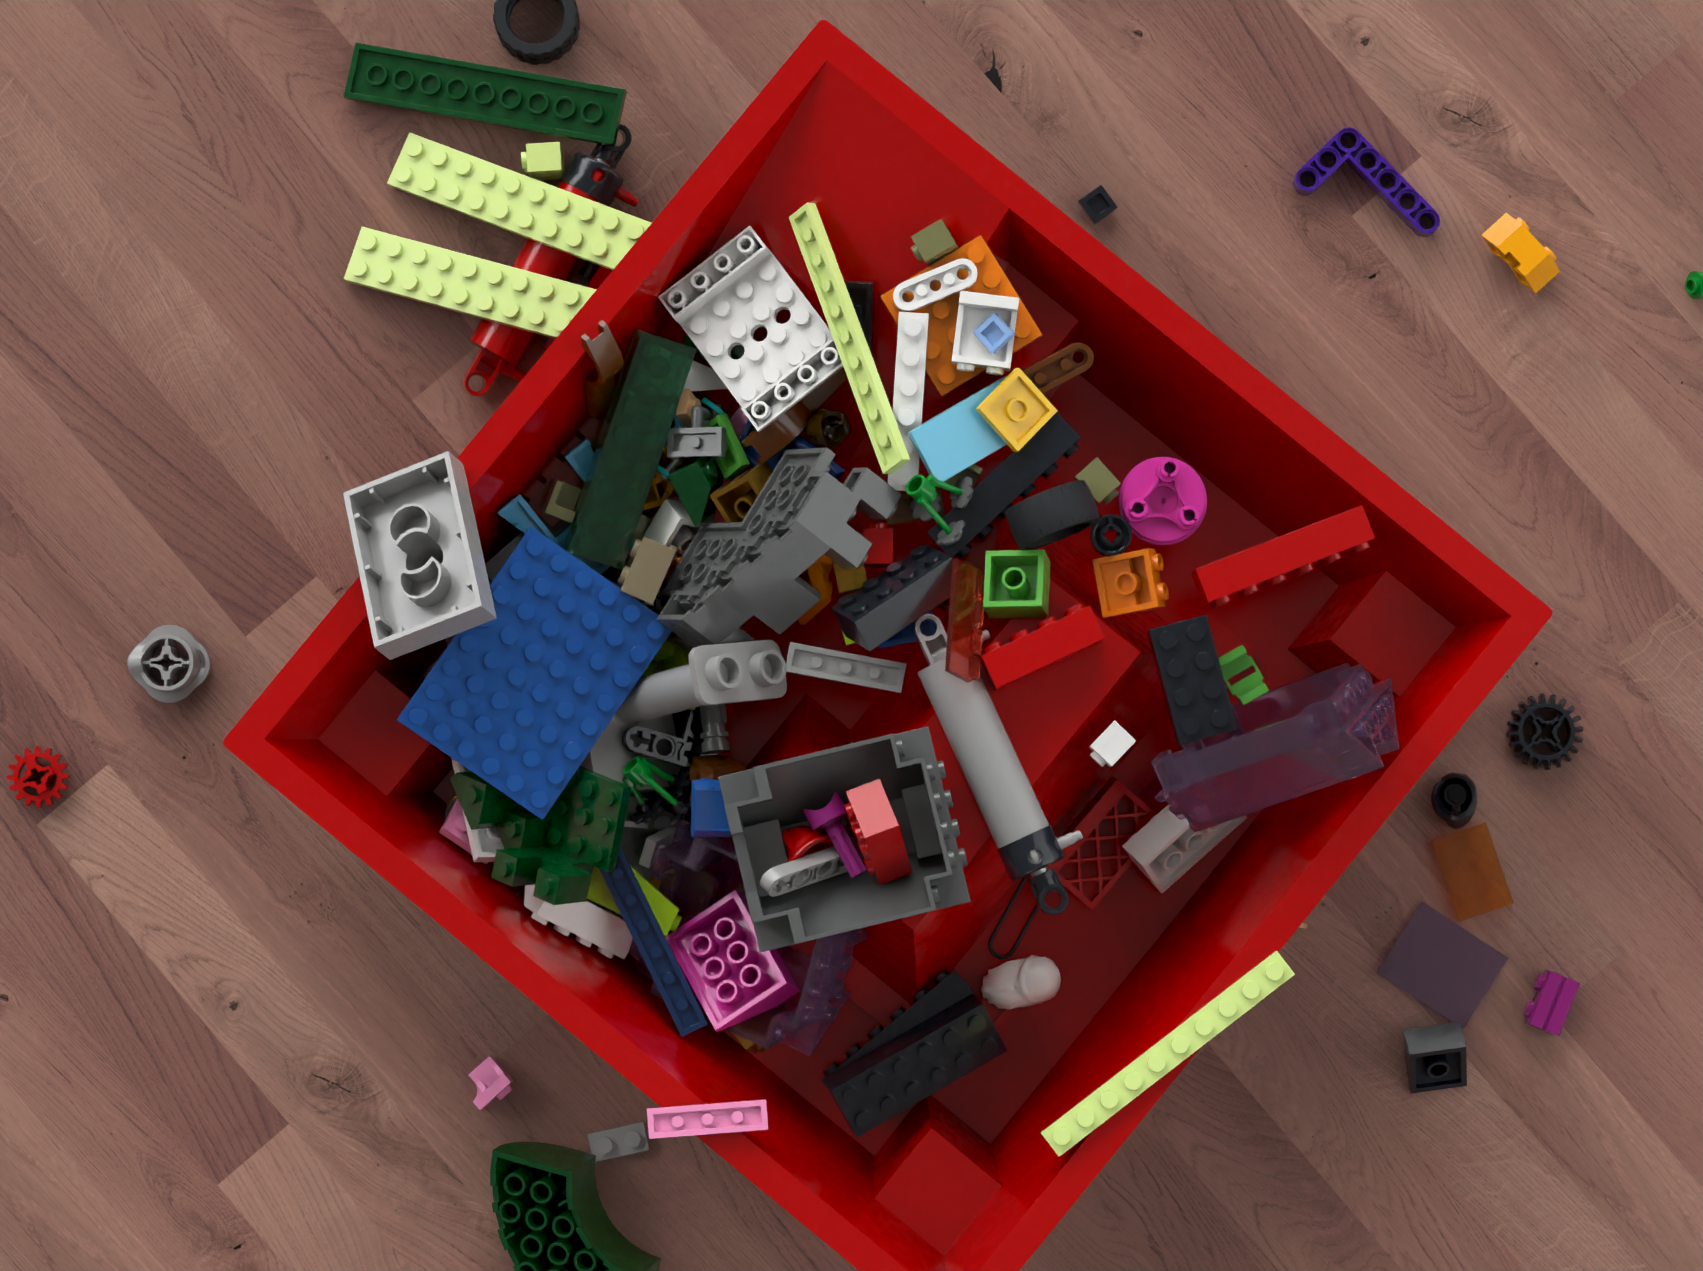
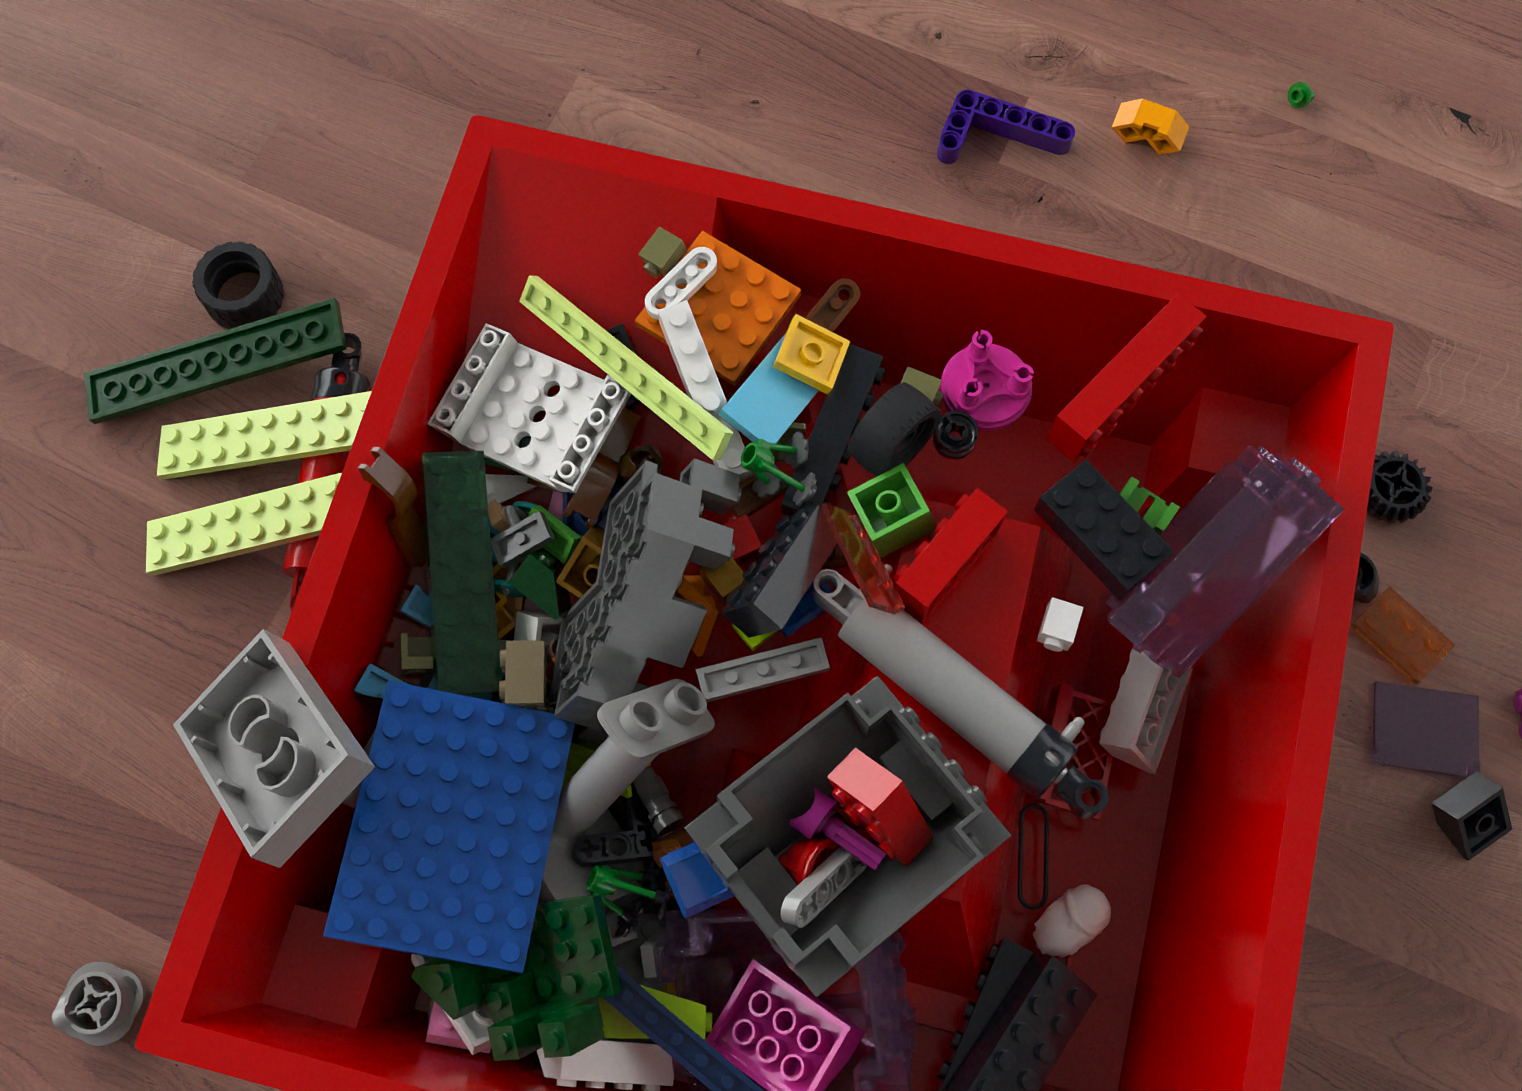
camera: 25 degrees left, 15 degrees down
yellowish green brick [521,142,564,180] -> none
white panel [951,291,1019,375] -> none
light blue tile [973,312,1016,354] -> none
yellowish green plate [1040,951,1295,1157] -> none
orange plate [1092,548,1169,618] -> none

